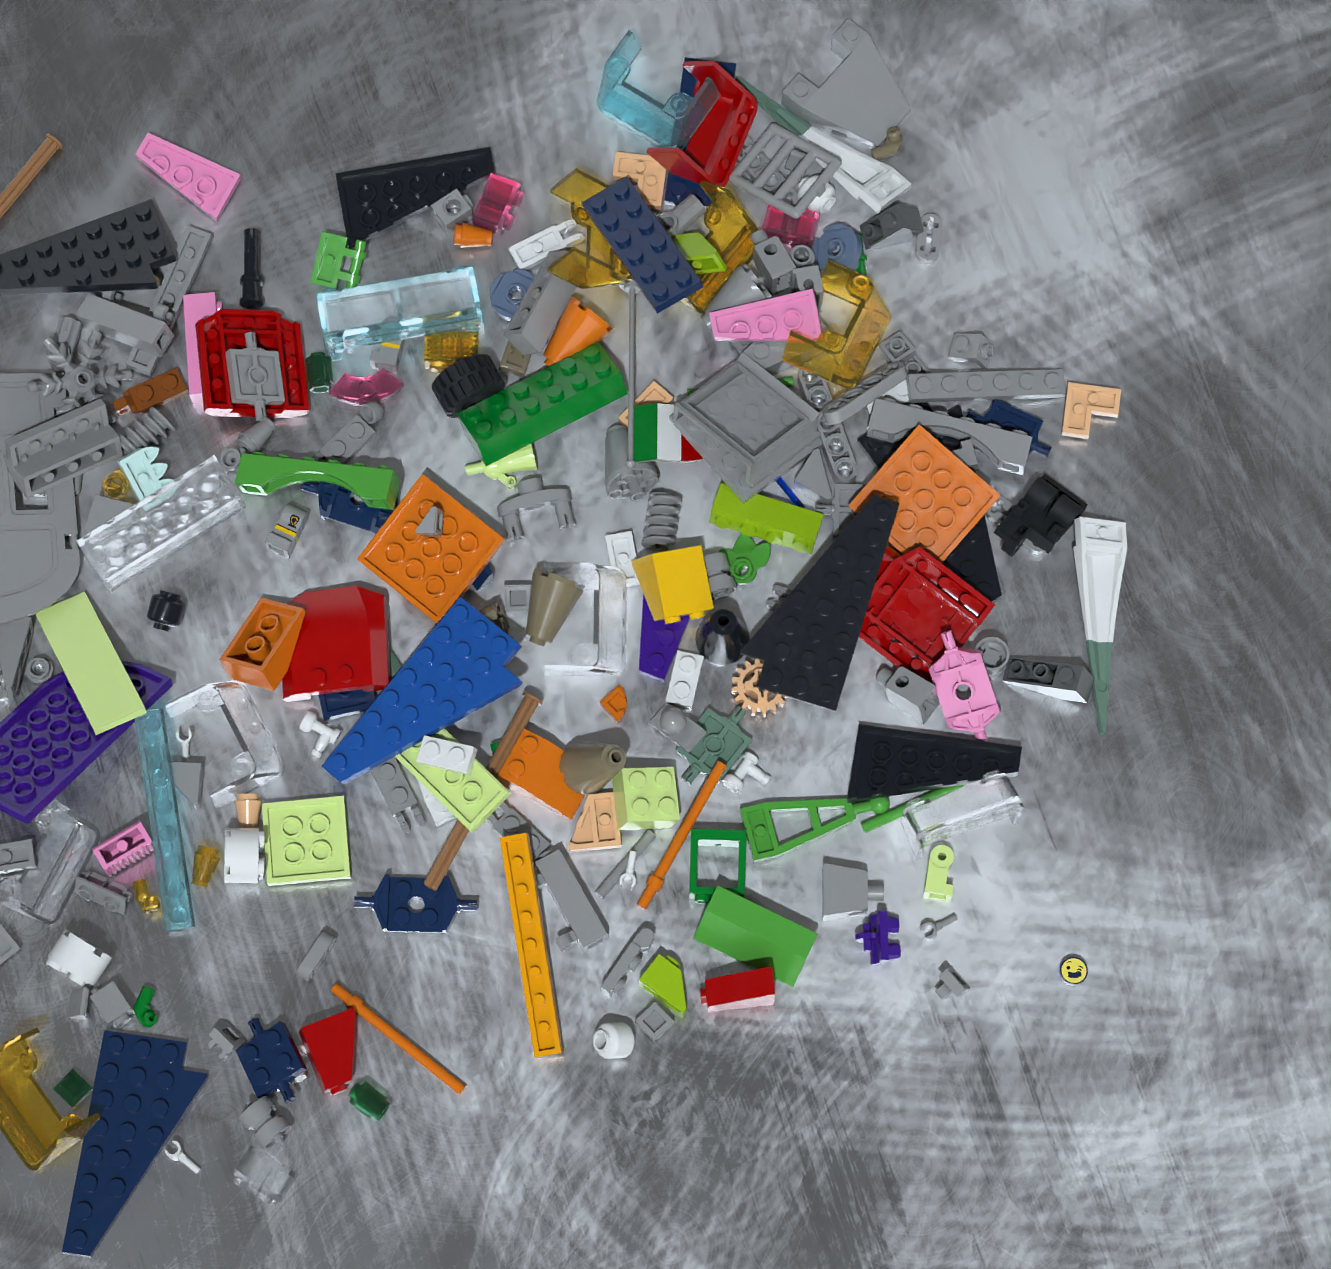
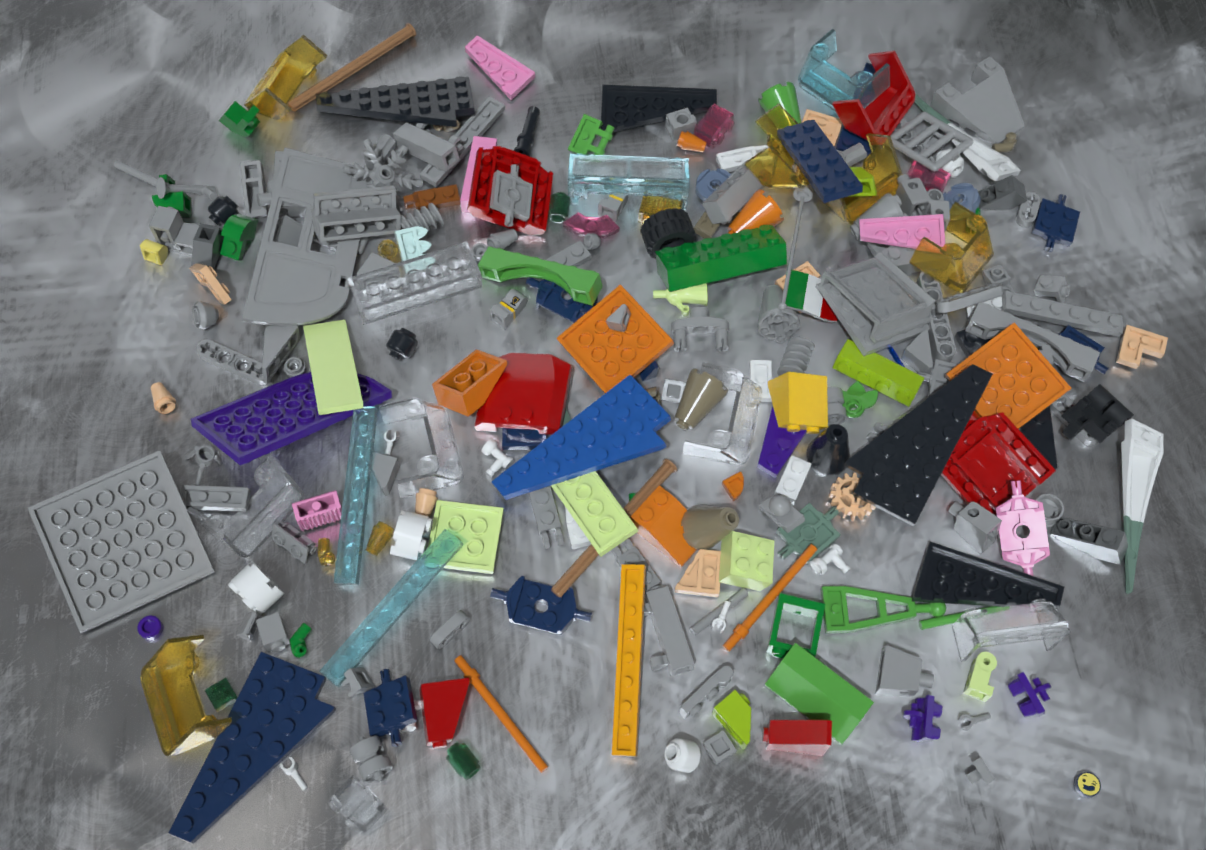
camera: 10 degrees right, 10 degrees down
white plate [416,735,478,776] -> none
none -> clear light blue plate [319,529,463,688]
none -> bright green cone [758,82,802,129]
none -> dark purple hips [1008,672,1052,718]
none -> dark blue plate [1032,194,1080,252]

